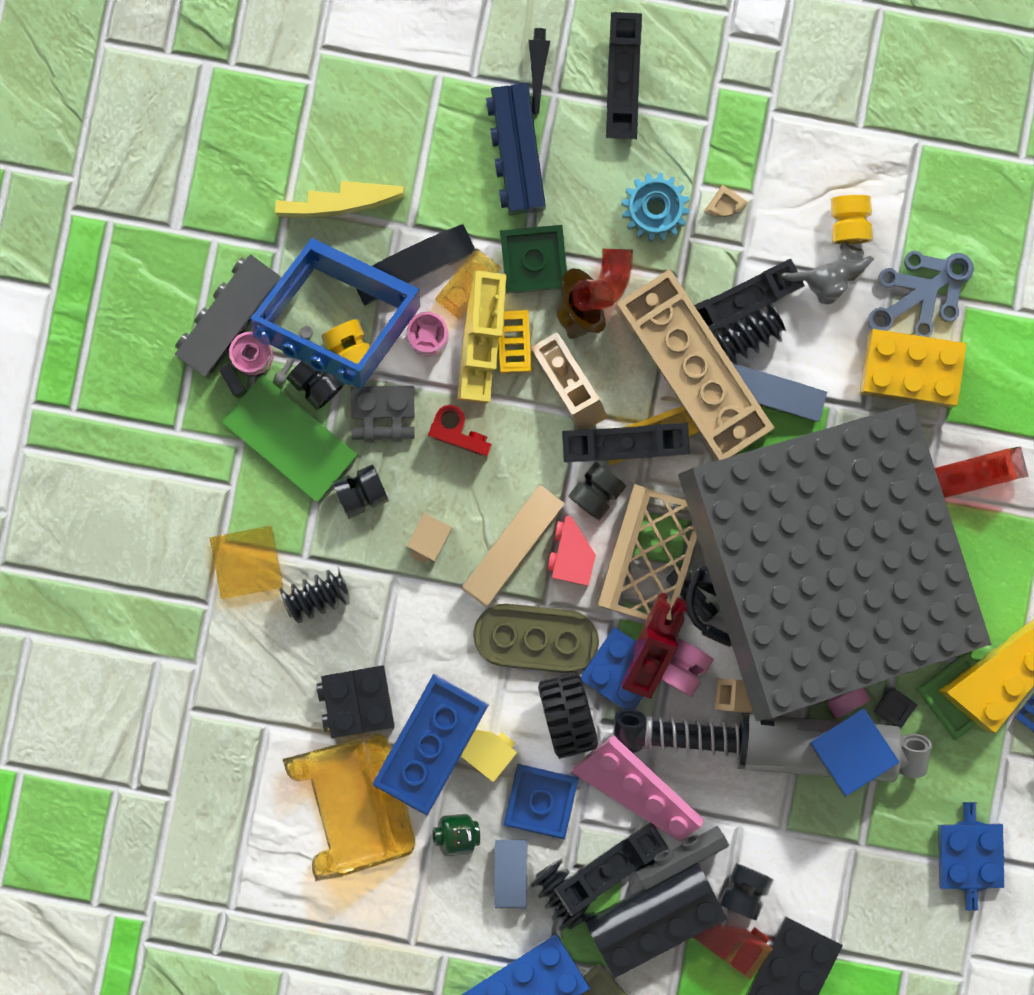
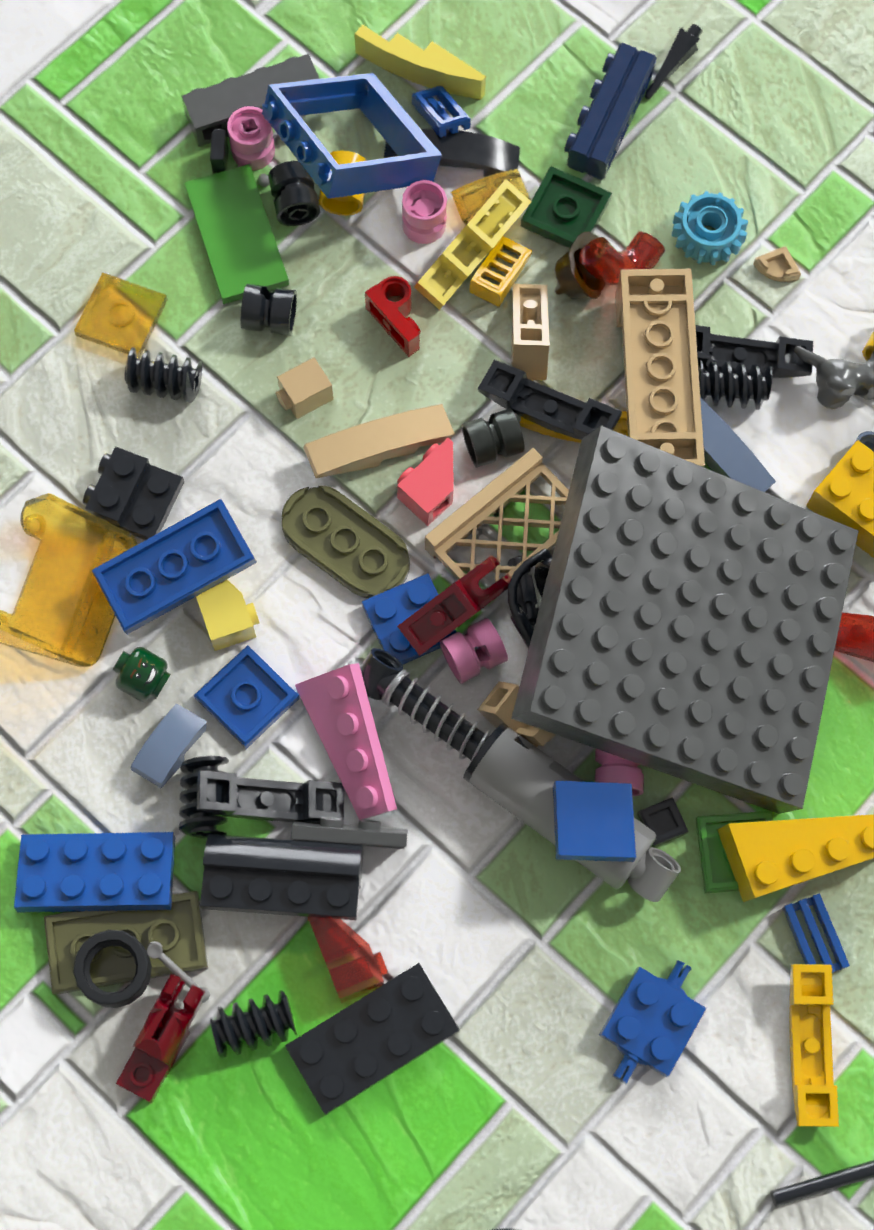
camera: 25 degrees right, 15 degrees down
dark grey plate [351,386,415,443] -> none
black tyre [538,672,598,759] -> none
black slope [606,12,642,140] -> none
black wheel [719,863,774,921] -> none
none -> blue tile [412,86,471,137]

